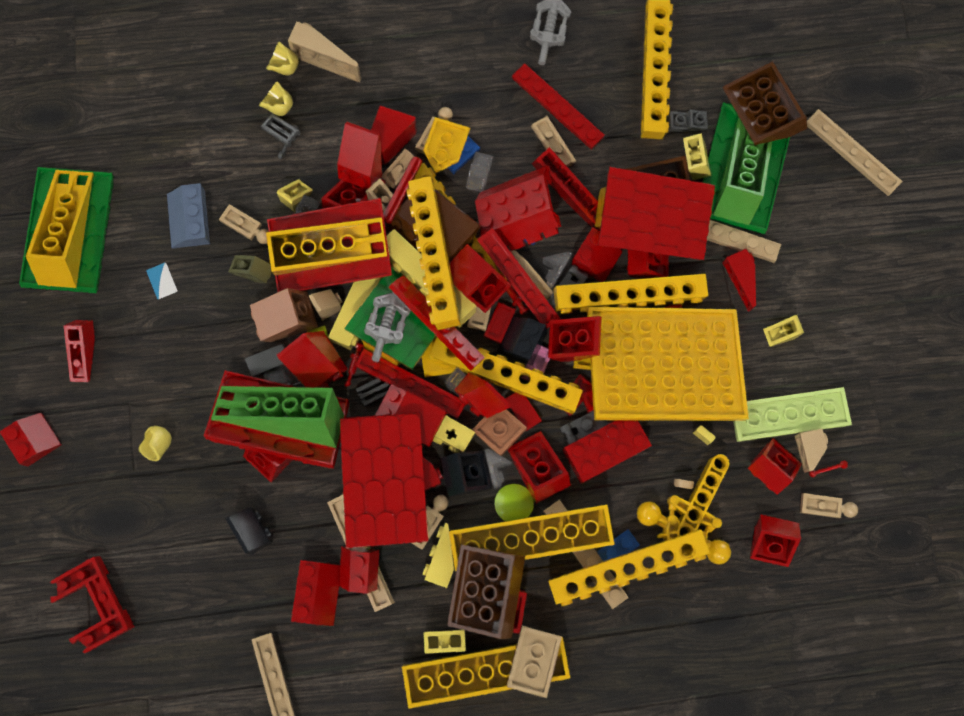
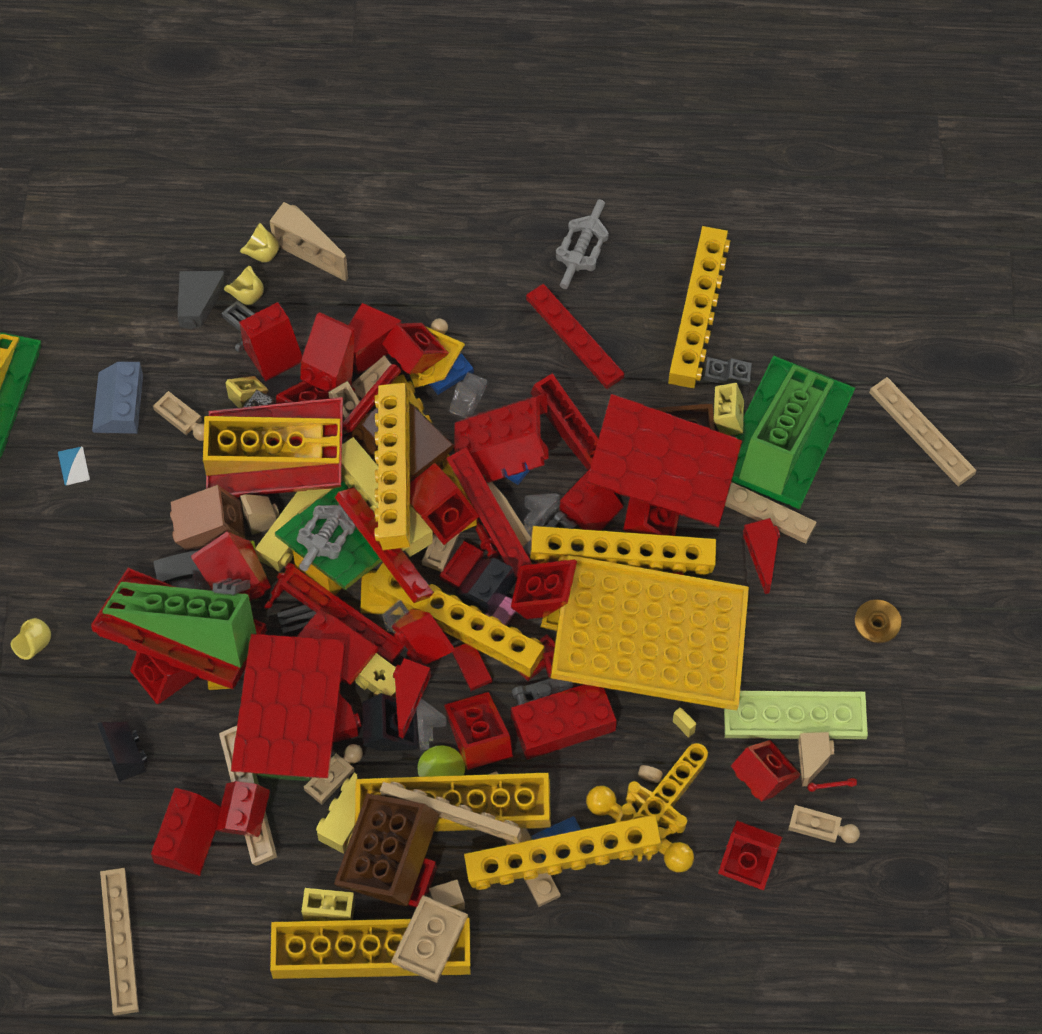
camera: 15 degrees right, 15 degrees down
olive slope [228,255,271,283] -> none
nougat plate [472,409,527,457] -> none
tan tile [531,116,576,167] -> none
reddish brown slope [722,61,807,145] -> none
light yellow slope [763,315,804,347] -> none
none -> dark grey slope [177,271,225,329]
none -> dark grey tile [213,578,250,595]
none -> red slope [239,302,303,381]
none -> tan plate [380,781,522,844]
none -> red slope [382,323,449,374]
none -> red slope [393,658,431,738]
none -> tan brick [429,880,465,911]
none -> pearl gold dish [855,600,901,643]

